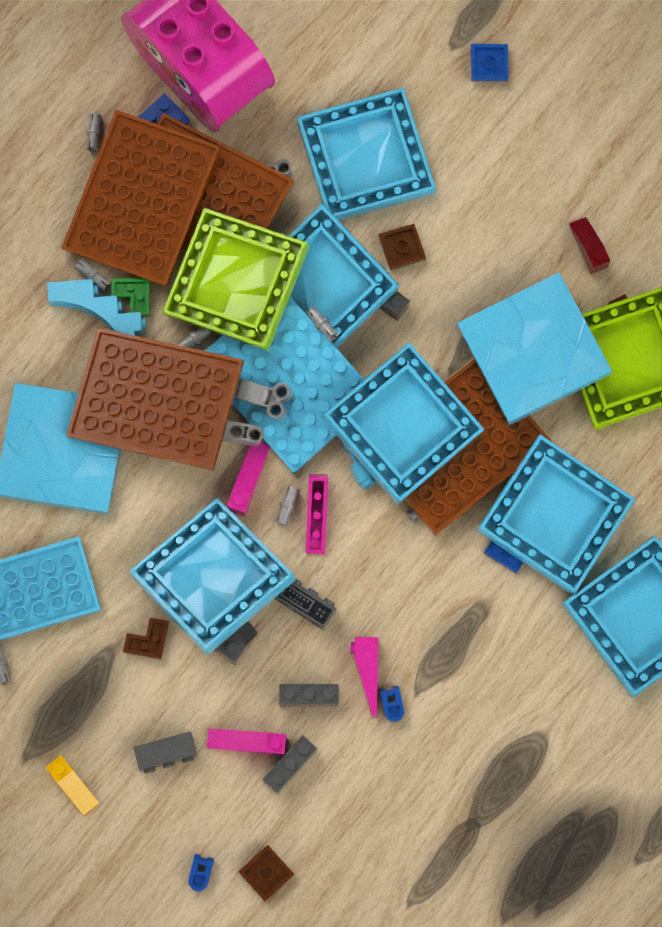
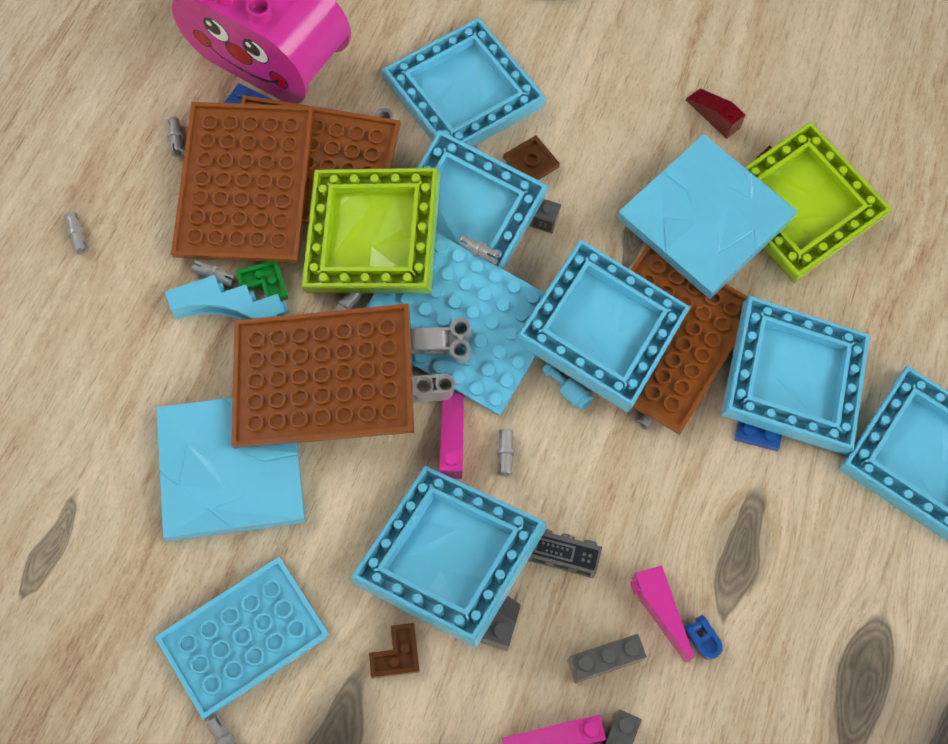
camera: 20 degrees left, 10 degrees down
dark pink slope [306,473,328,554] -> none

